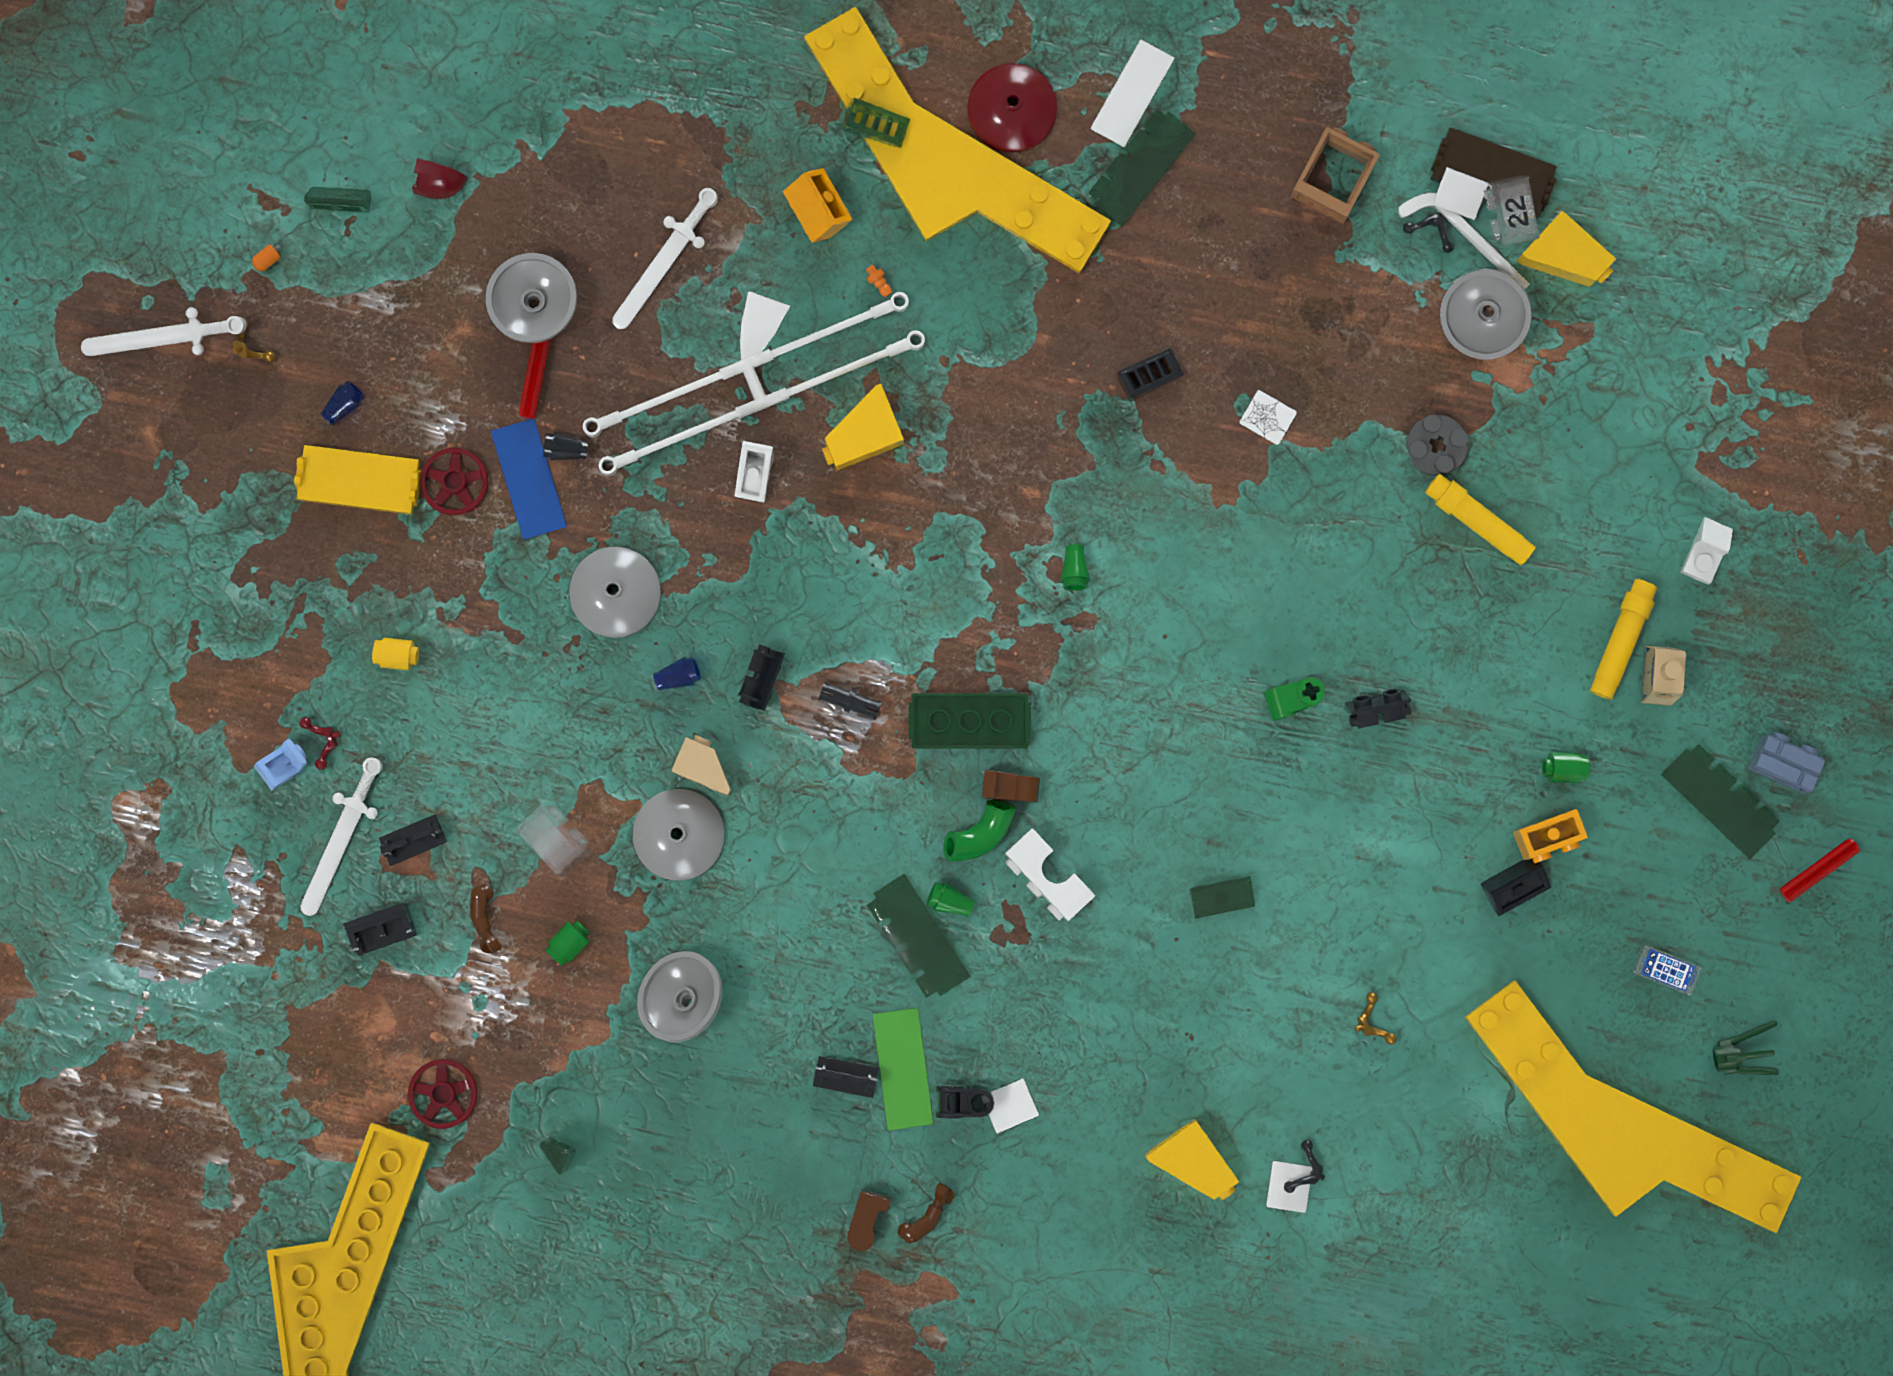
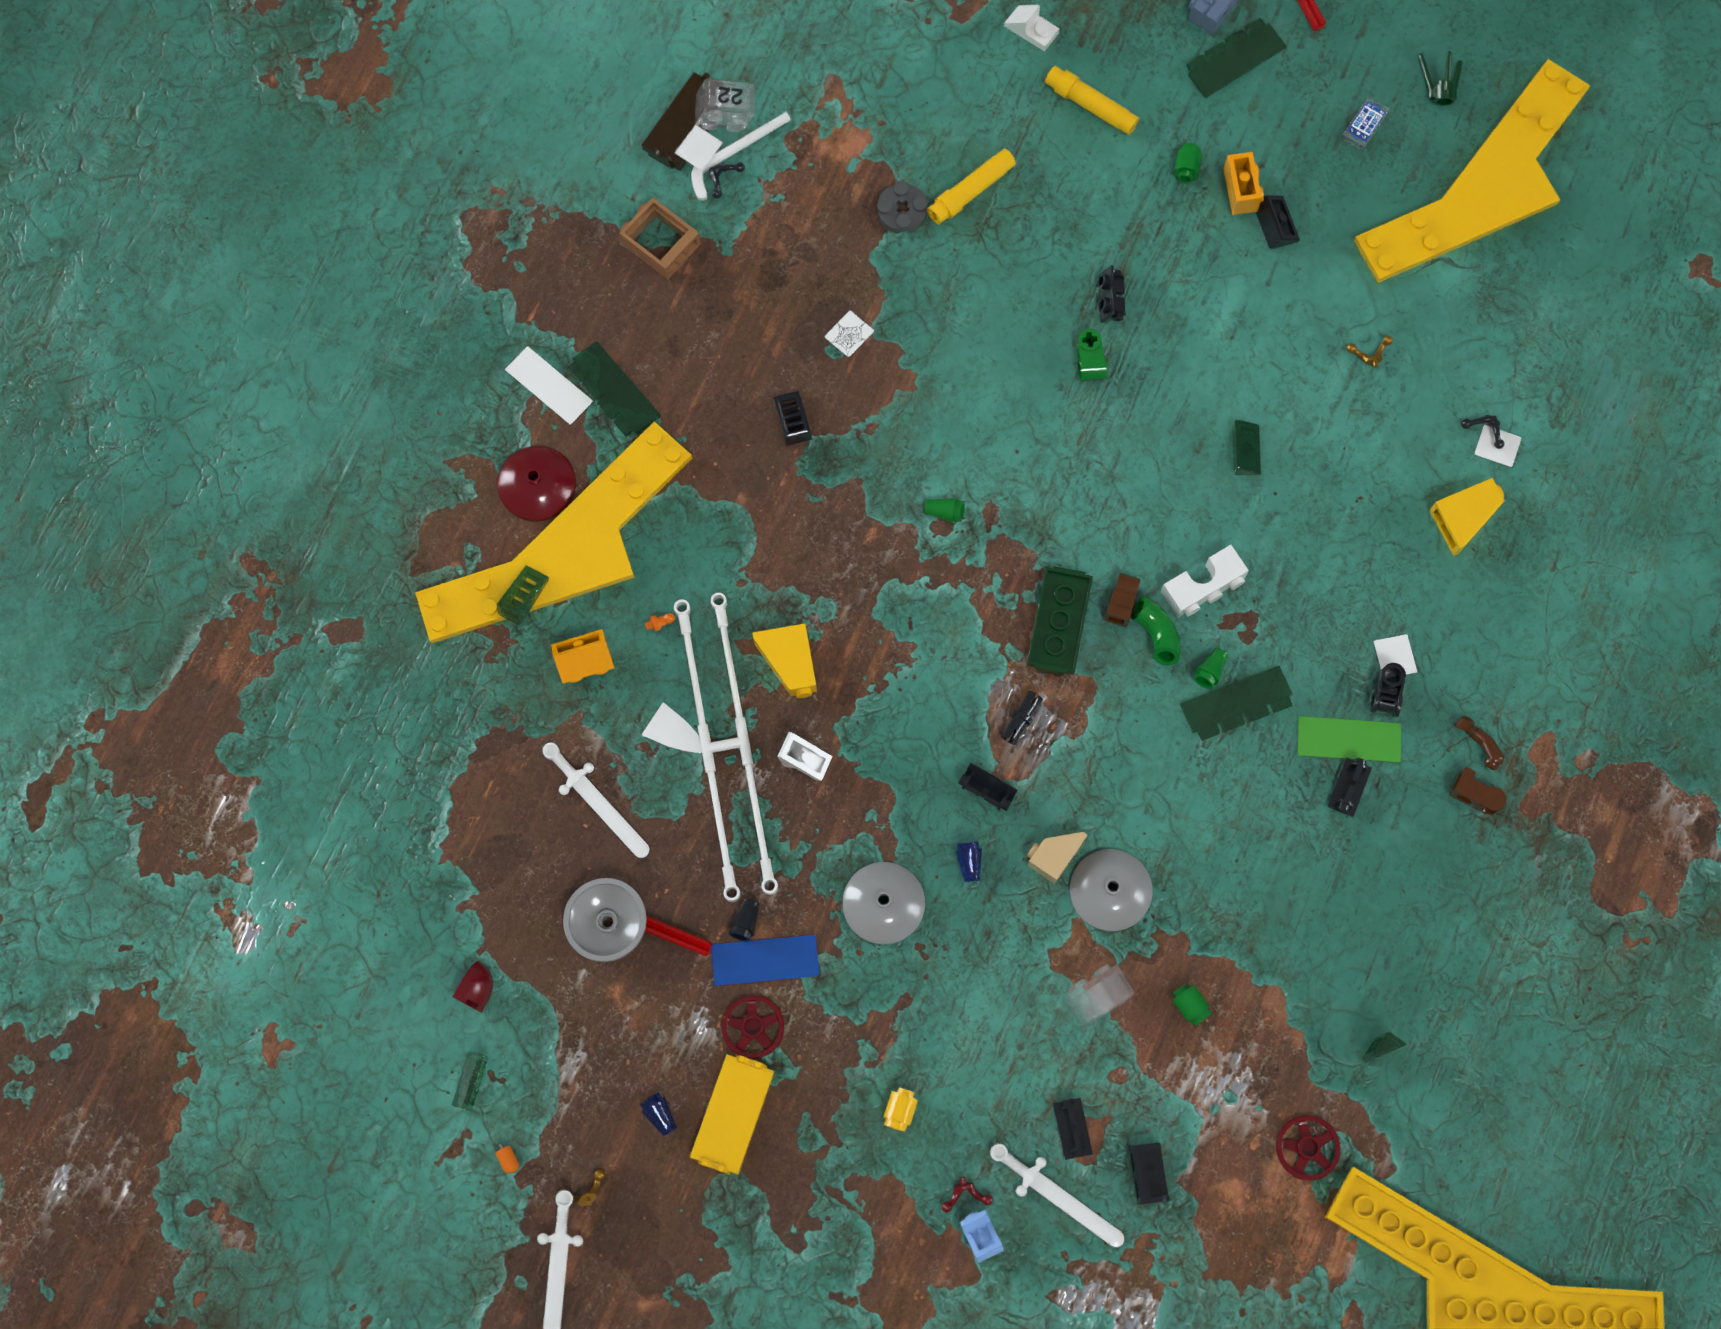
camera: 70 degrees left, 10 degrees down
reddish brown arm [470,884,502,954] -> none
light grey dish [637,951,722,1043] -> none
light grey dish [1440,269,1532,360] -> none
yellow slope [1517,211,1616,287] -> none
tan torso [1641,646,1686,706] -> none

